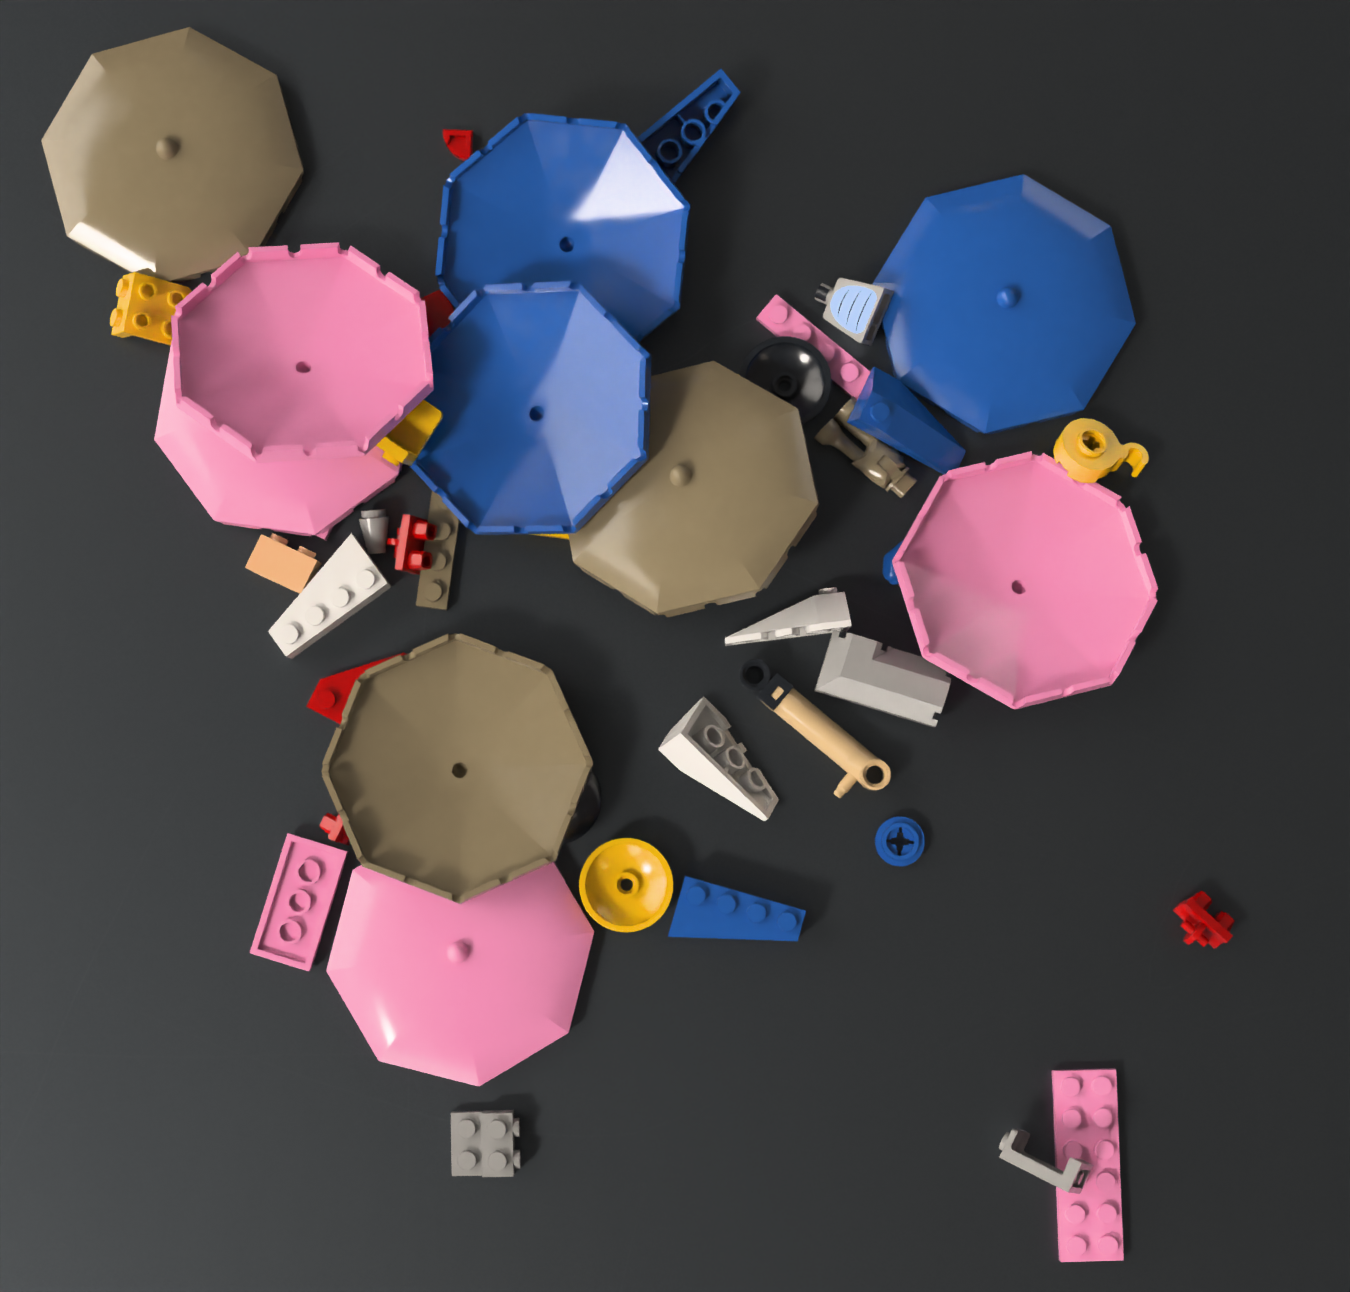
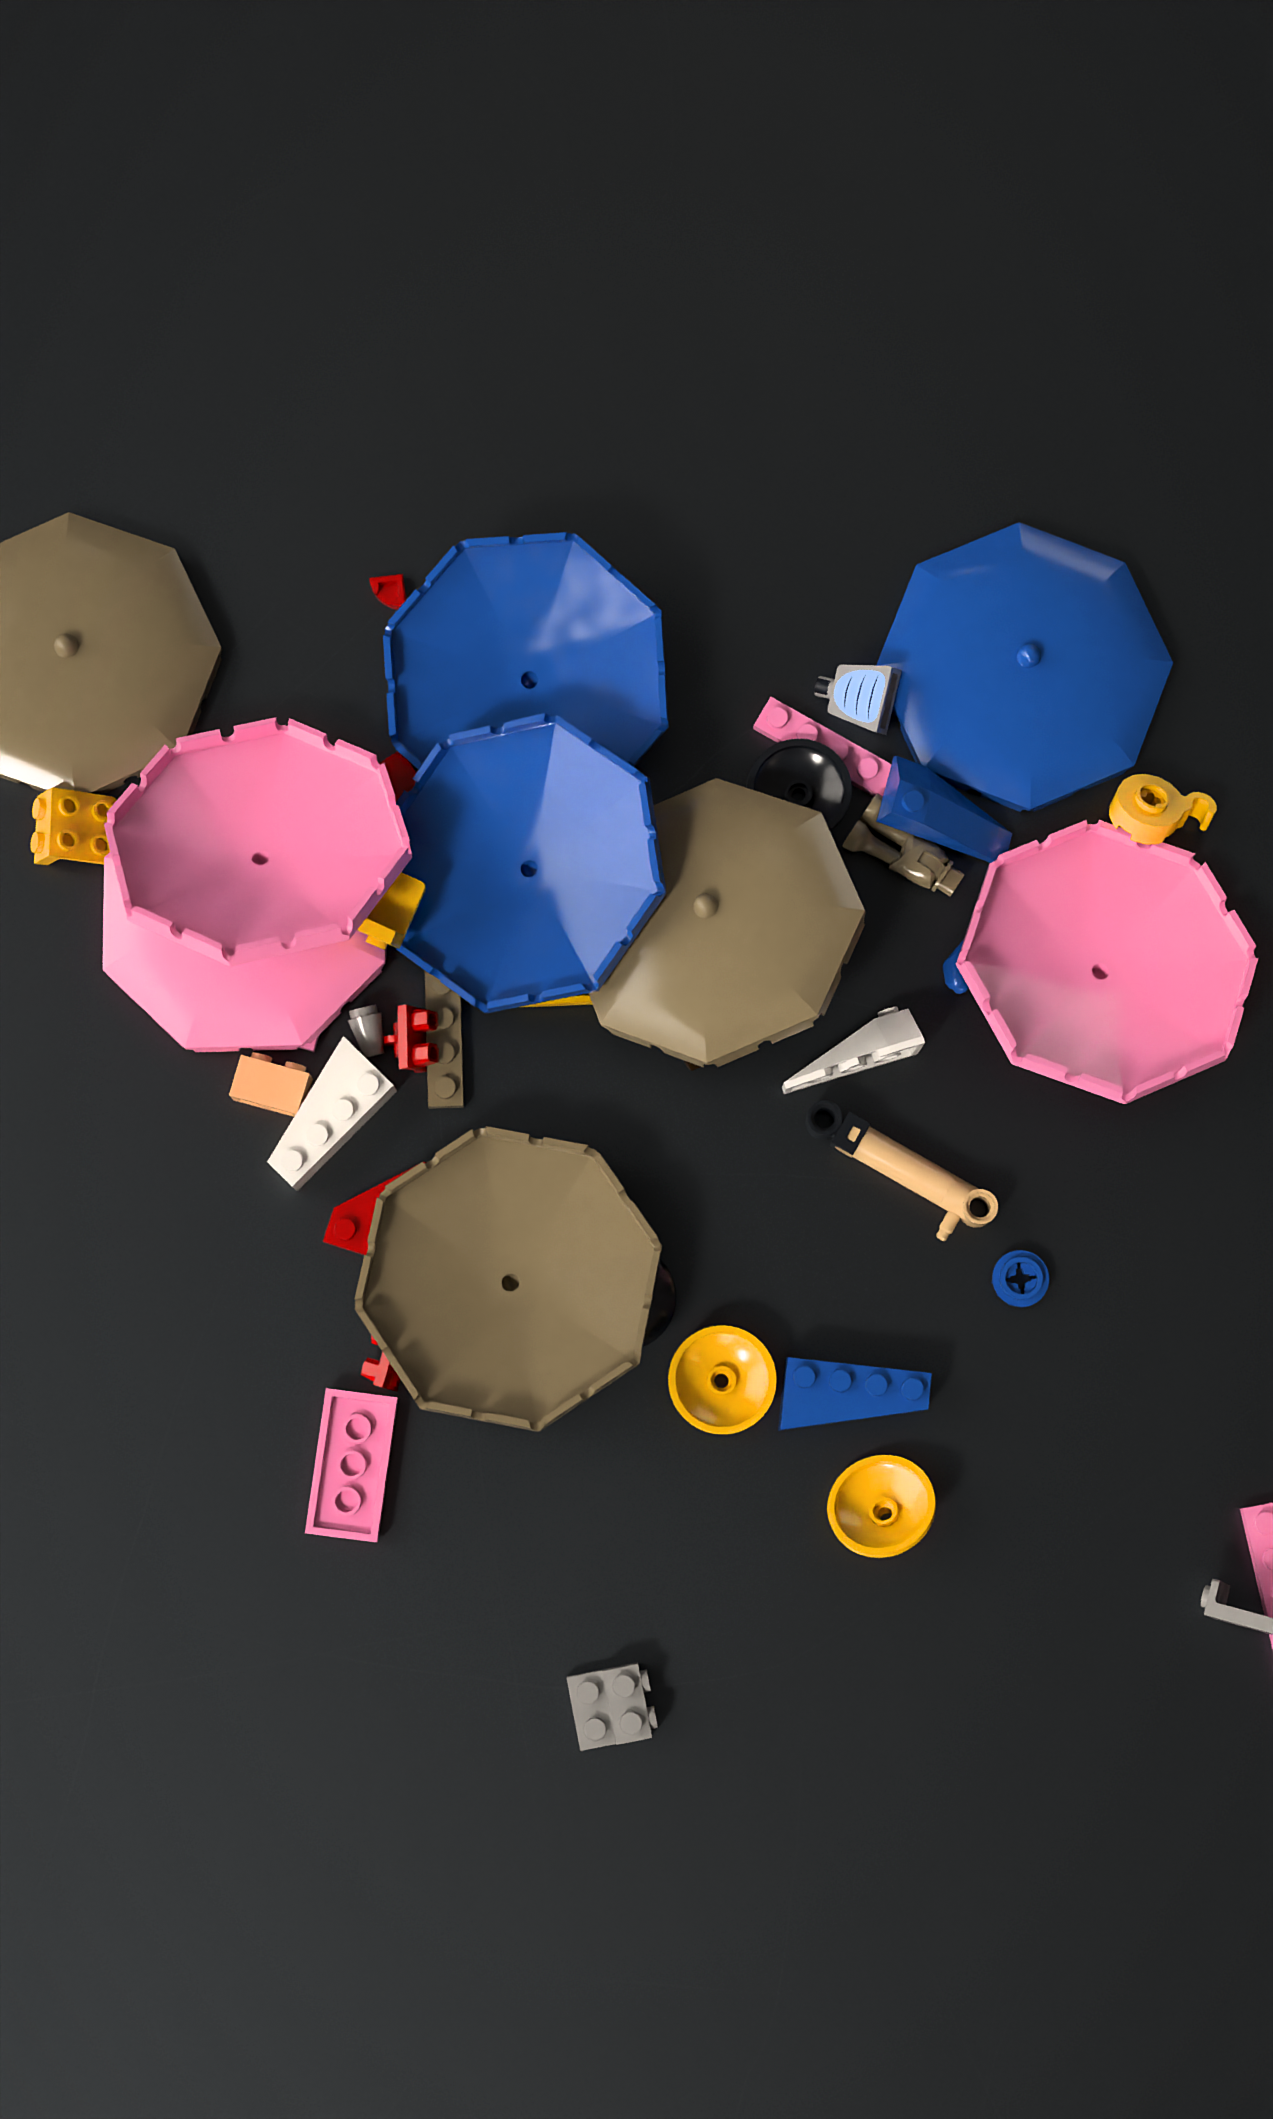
camera: 15 degrees left, 5 degrees down
bright pink piece [326,862,595,1086] -> none
blue wedge [638,69,741,184] -> none
white wedge [658,697,779,821] -> none
light grey brick [814,630,952,728] -> none
none -> yellow dish [827,1455,936,1558]

